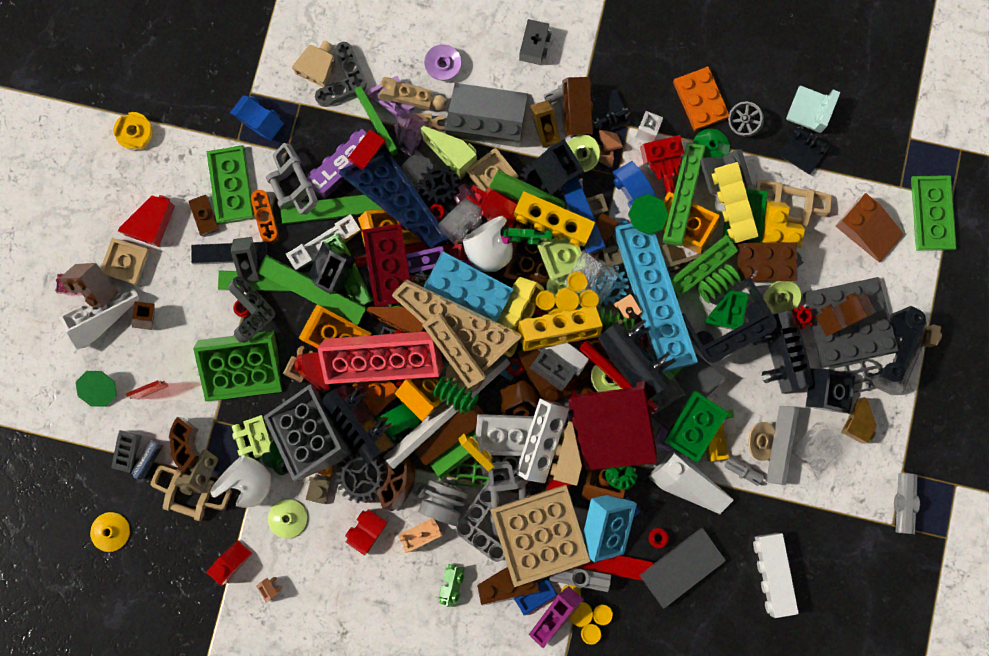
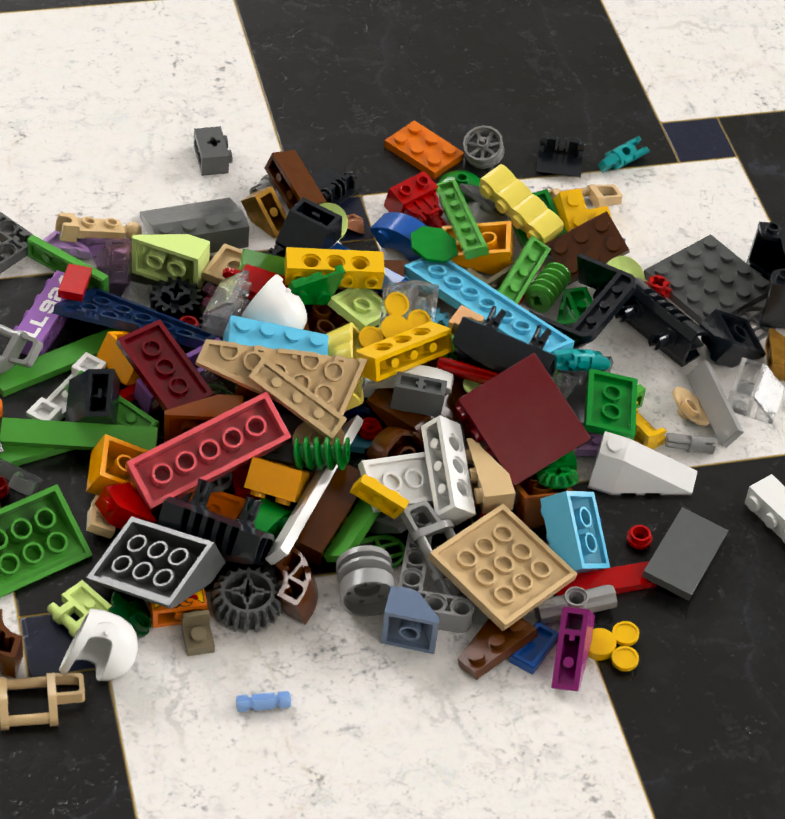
camera: 35 degrees left, 35 degrees down
dark tan bracket [174,450,218,495] -> none
red slope [206,540,253,586] -> none
nougat tile [256,577,283,603] -> none
yellowish green dish [268,499,307,538] -> none
red brick [345,509,388,556] -> none
light nougat hinge [399,519,443,553] -> none
light grey hinge [412,482,428,498] -> none
lavender dish [424,44,461,81] -> none
bright green hinge [438,564,465,607] -> none
nougat slope [599,130,622,152] -> none
white slope [635,111,663,142] -> none
light aqua bracket [786,86,840,133] -> none
reddish brown brick [816,292,876,336] -> none
dark orange slope [835,193,904,262] -> none
bright green tile [911,176,956,251] -> none
none -> light blue axle [236,691,291,712]
none -> sand blue slope [381,586,440,654]
none -> teal hinge [552,349,611,372]
none -> teal hinge [598,136,650,173]

